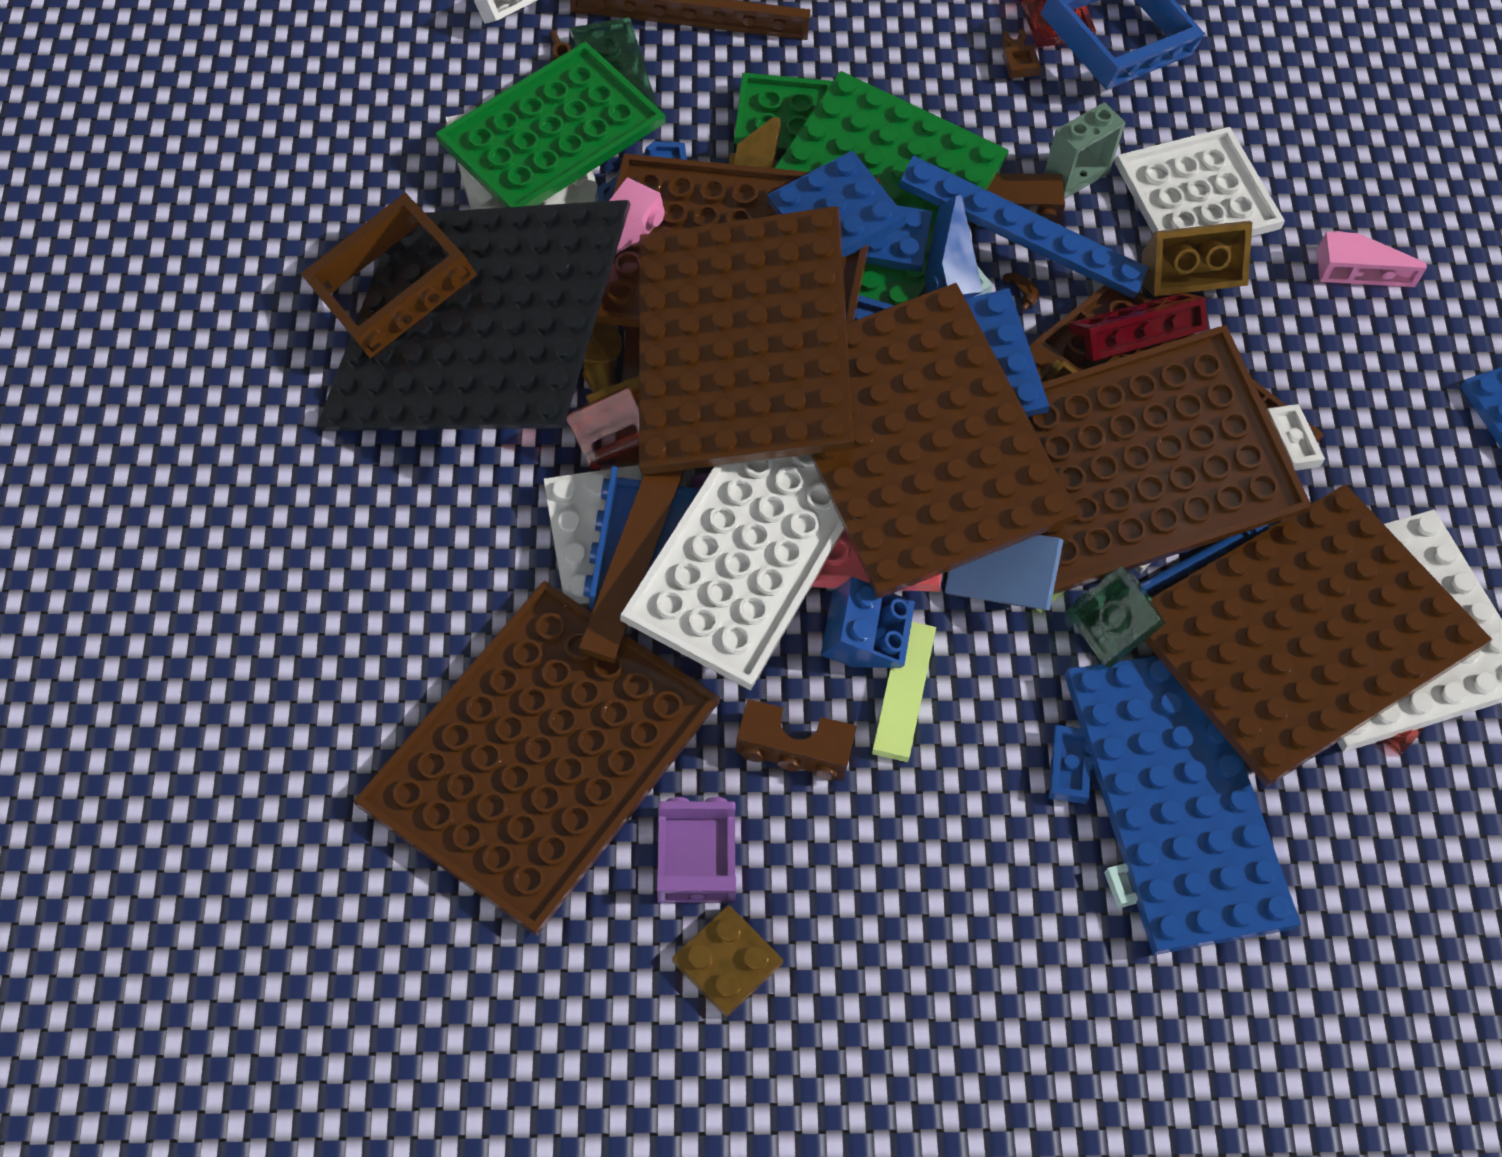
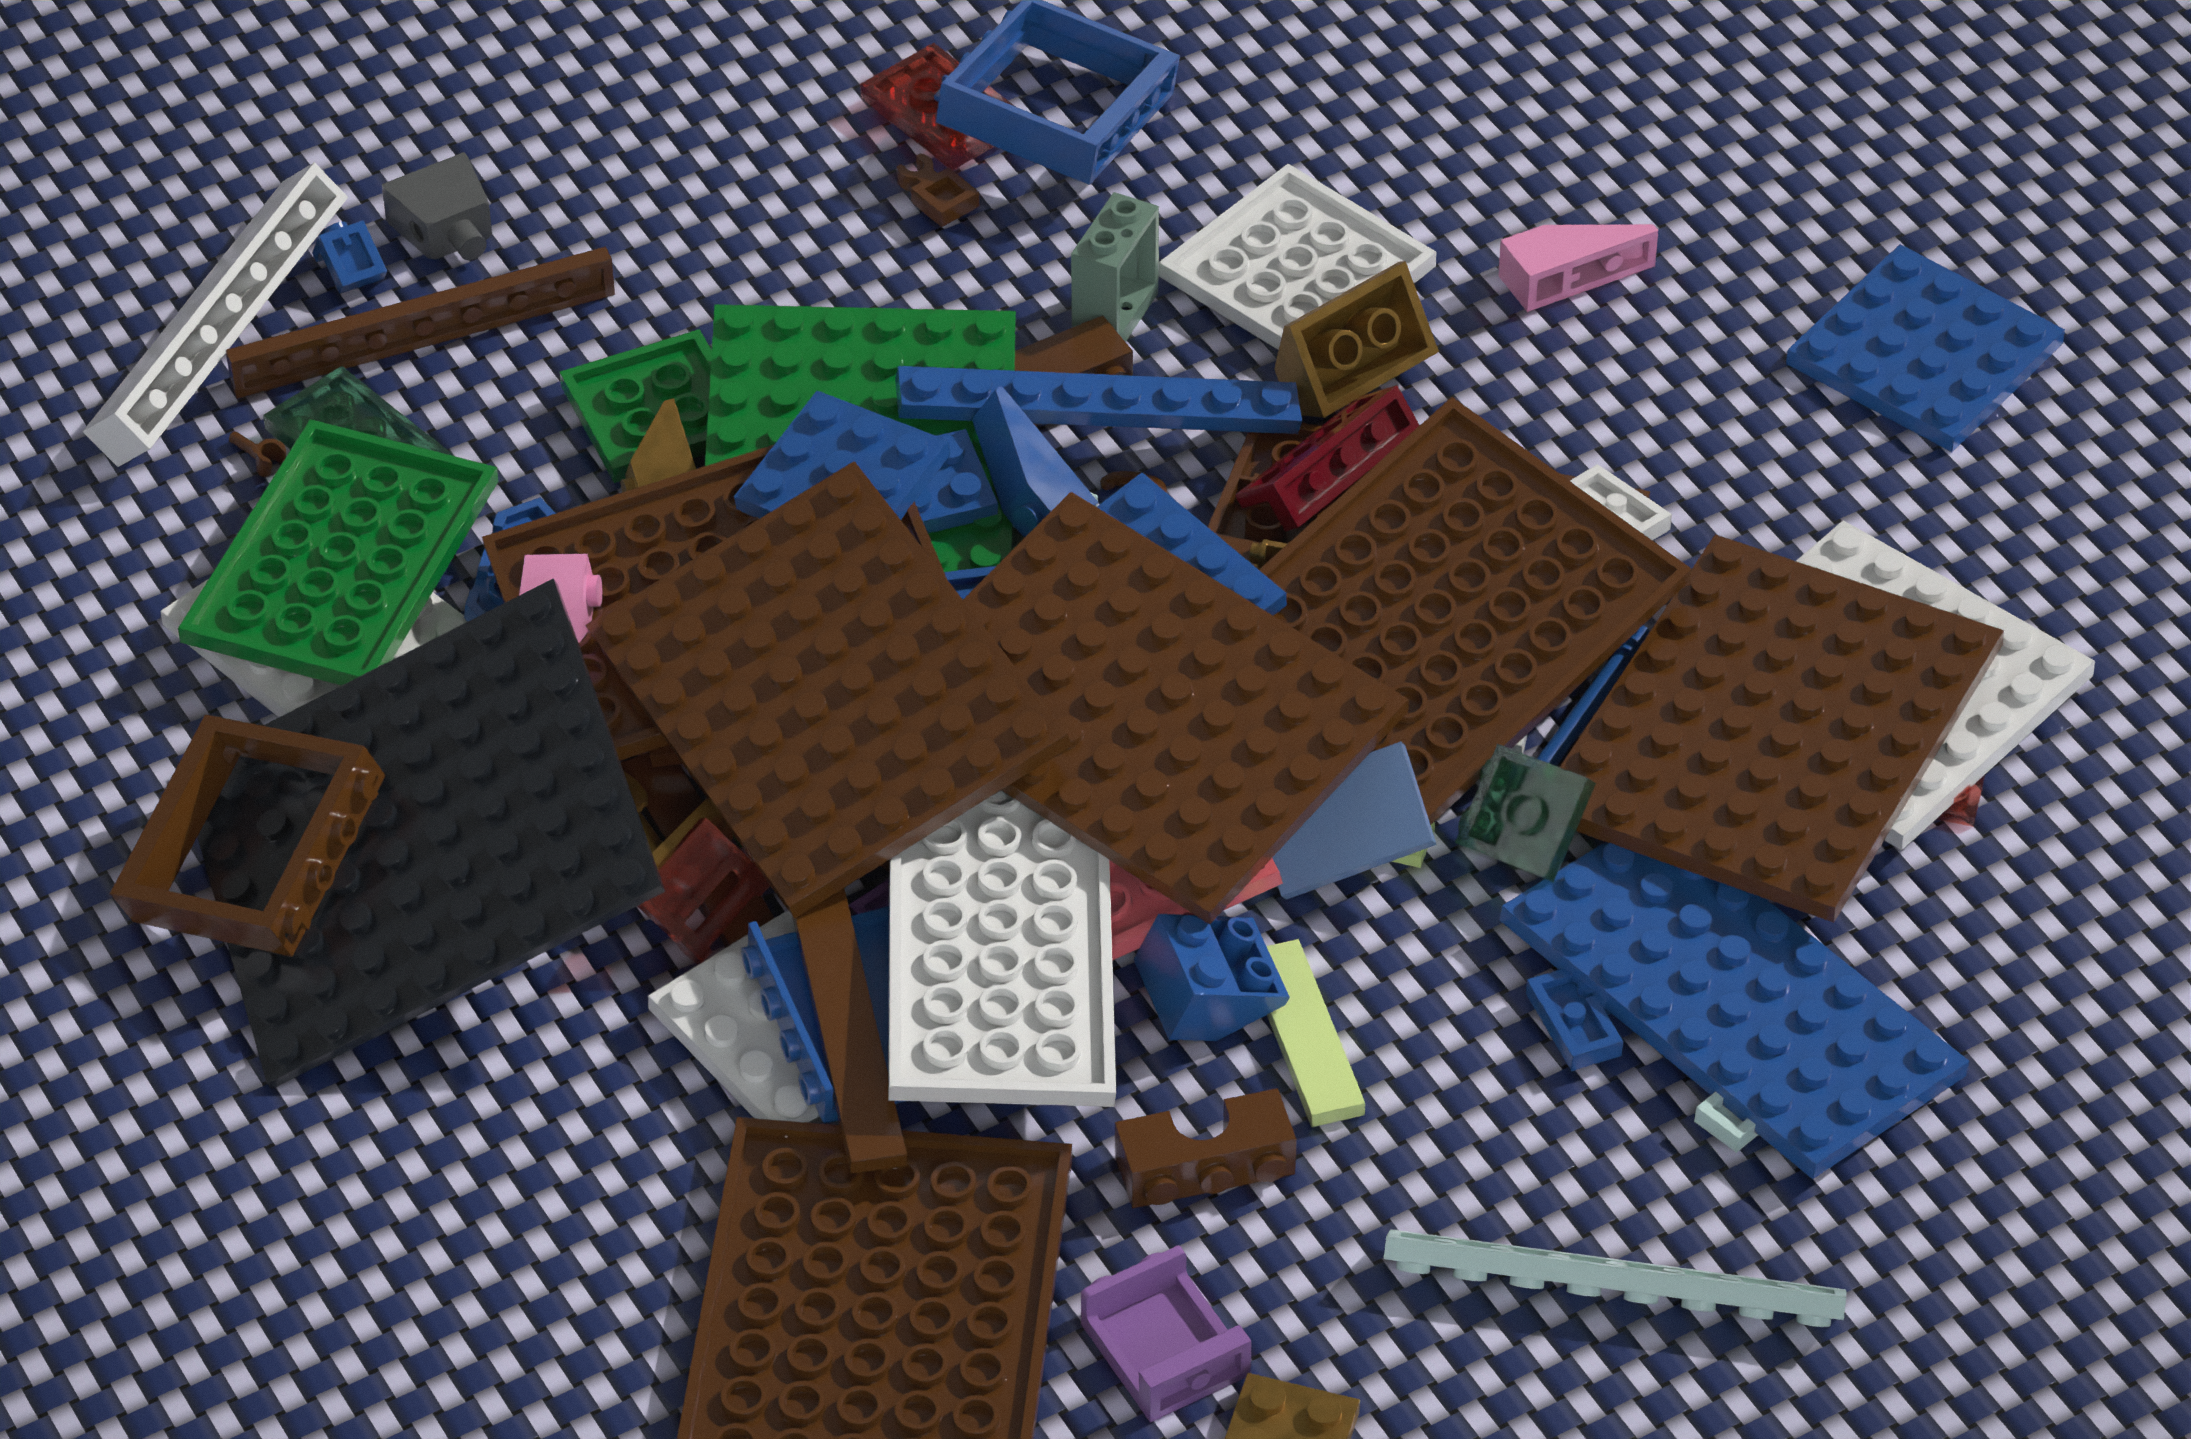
camera: 25 degrees left, 15 degrees down
none -> light aqua plate [1384,1229,1846,1327]

